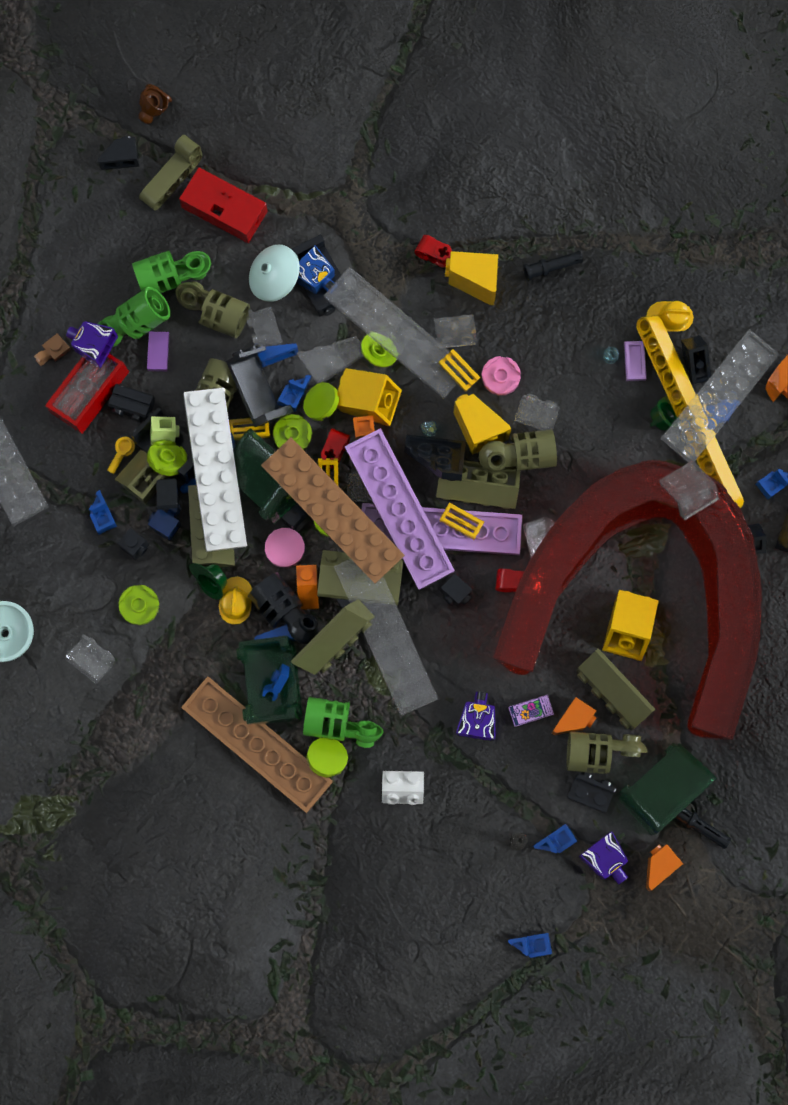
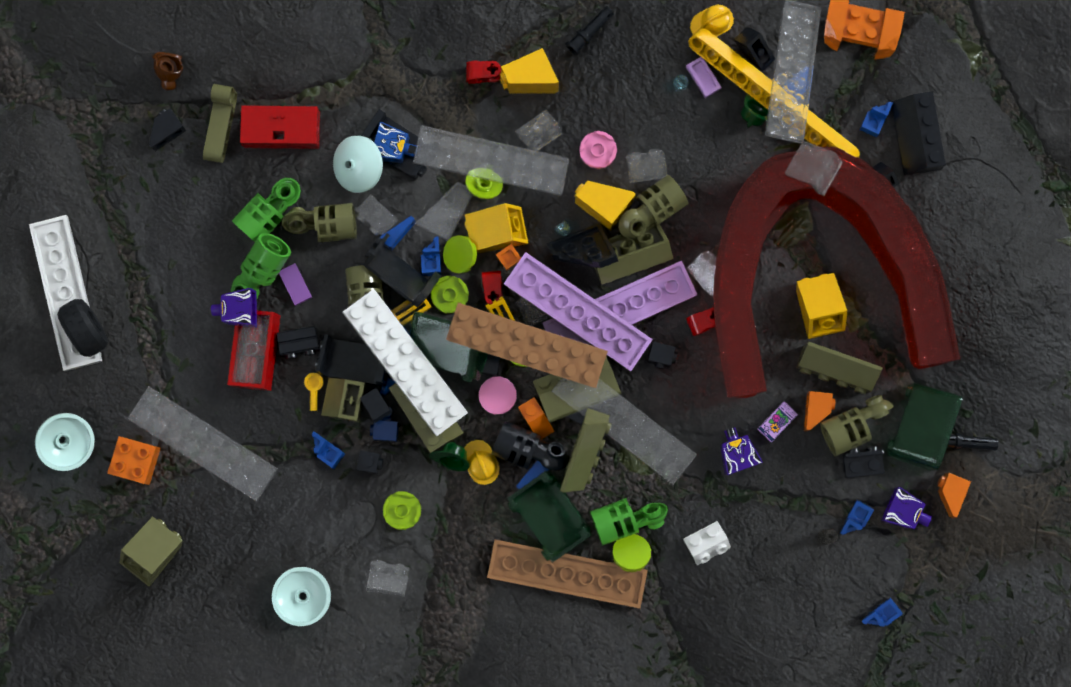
camera: 25 degrees left, 5 degrees up
medium nougat plate [34,333,71,366] -> none
lime tile [147,440,187,476] -> none
yellowish green brick [150,416,179,445] -> none
blue plate [262,664,290,701] -> none
yellow tile [438,349,480,392] -> none
yellow tile [439,503,484,540] -> none

